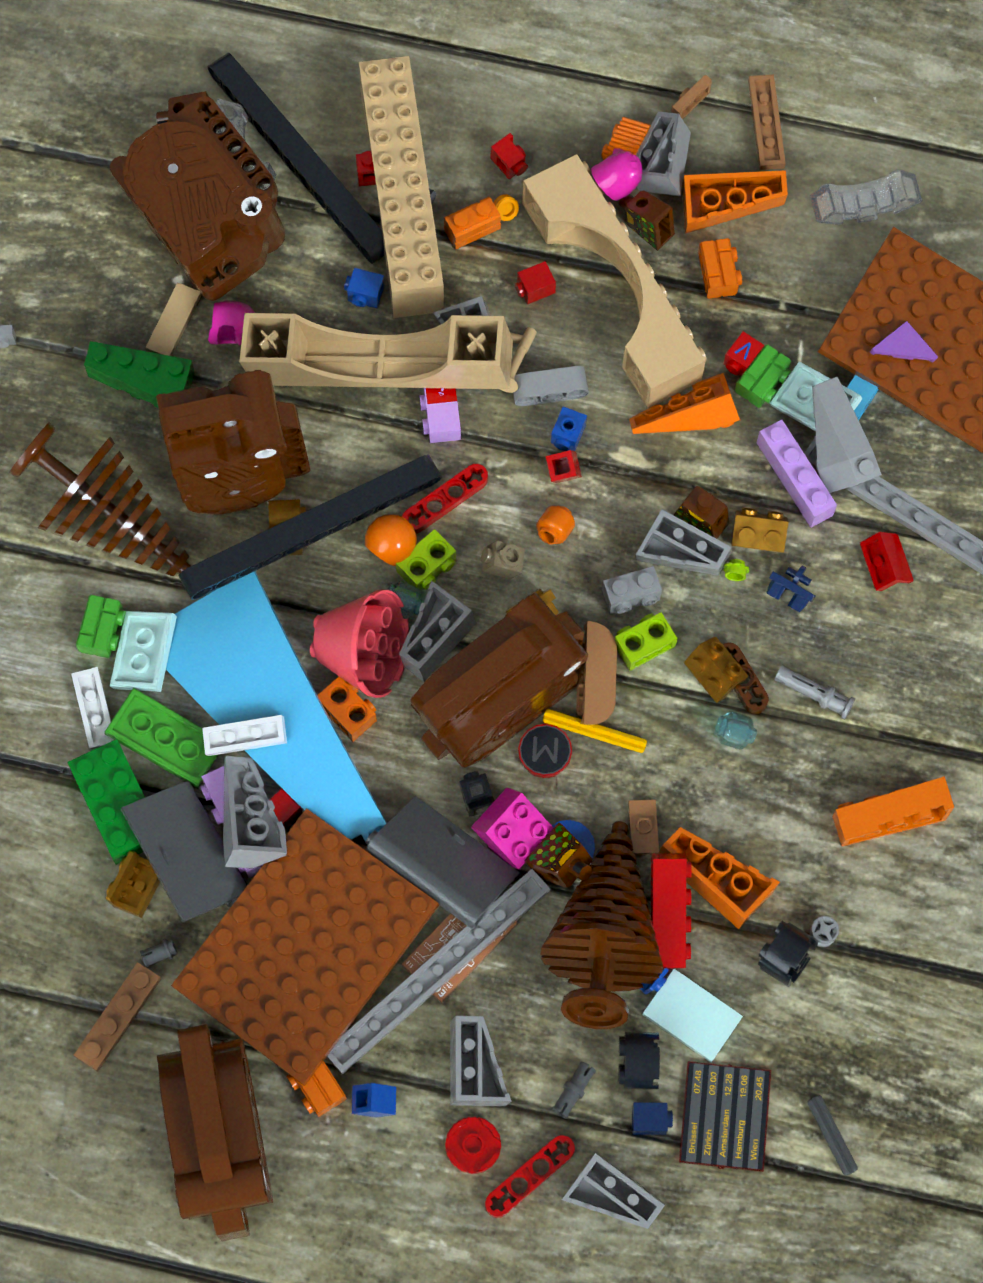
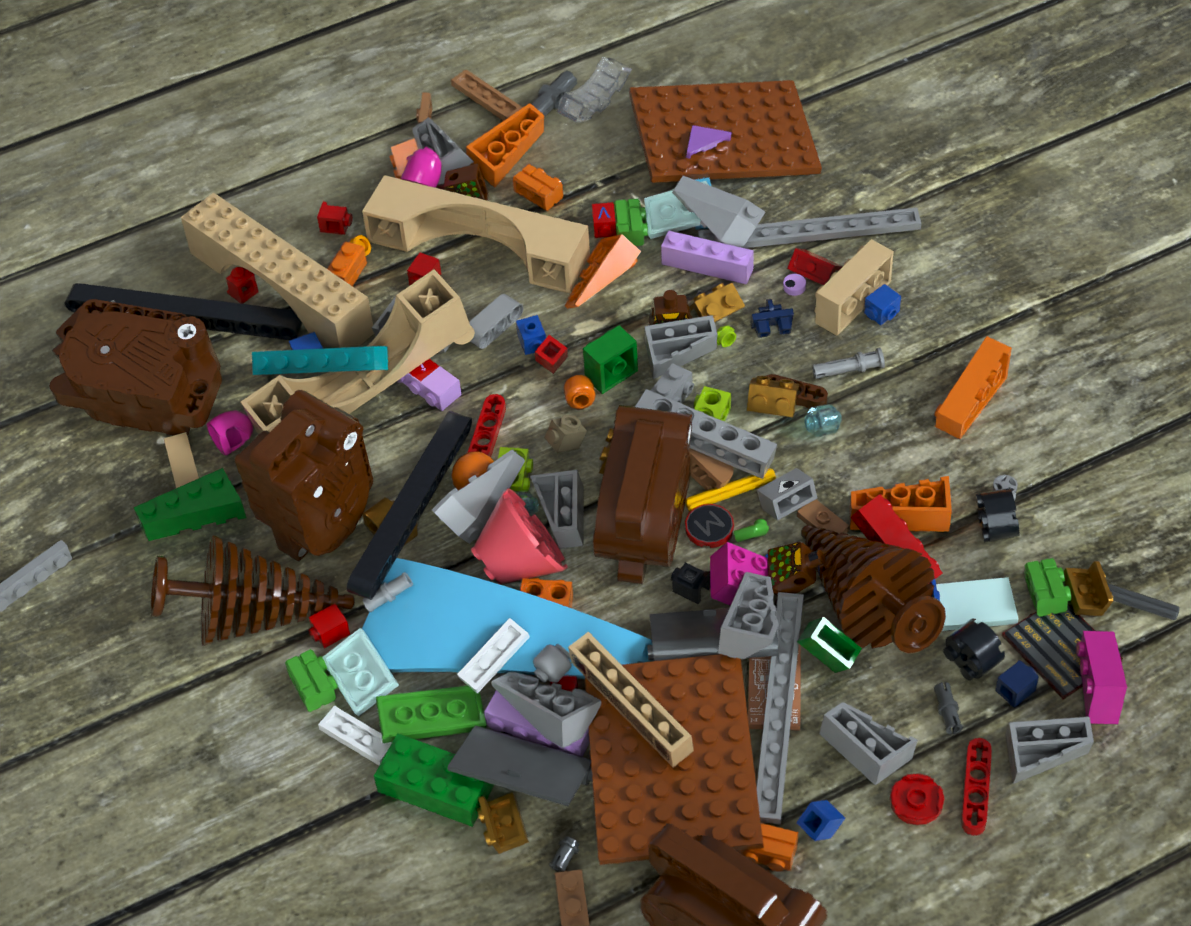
camera: 35 degrees left, 20 degrees down
none -> teal arch [252,346,388,375]
none -> red brick [308,604,350,649]
none -> light grey pin [362,572,413,612]
none -> light grey wedge [432,449,525,544]
none -> dark grey piece [531,70,577,117]
none -> light grey head [533,644,572,683]
none -> tan brick [568,632,693,767]
none -> green brick [583,325,638,394]
none -> light grey brick [635,389,777,479]
none -> light grey wedge [718,572,778,659]
none -> bright green arm [734,519,769,542]
none -> light grey brick [757,468,817,520]
none -> lavender tile [783,274,806,296]
none -> green brick [797,617,862,673]
none -> tan brick [815,239,894,336]
none -> blue brick [864,284,901,325]
none -> bright green brick [1025,558,1071,617]
none -> pearl gold bracket [1063,561,1113,616]
none -> dark pink wedge [1076,631,1127,724]

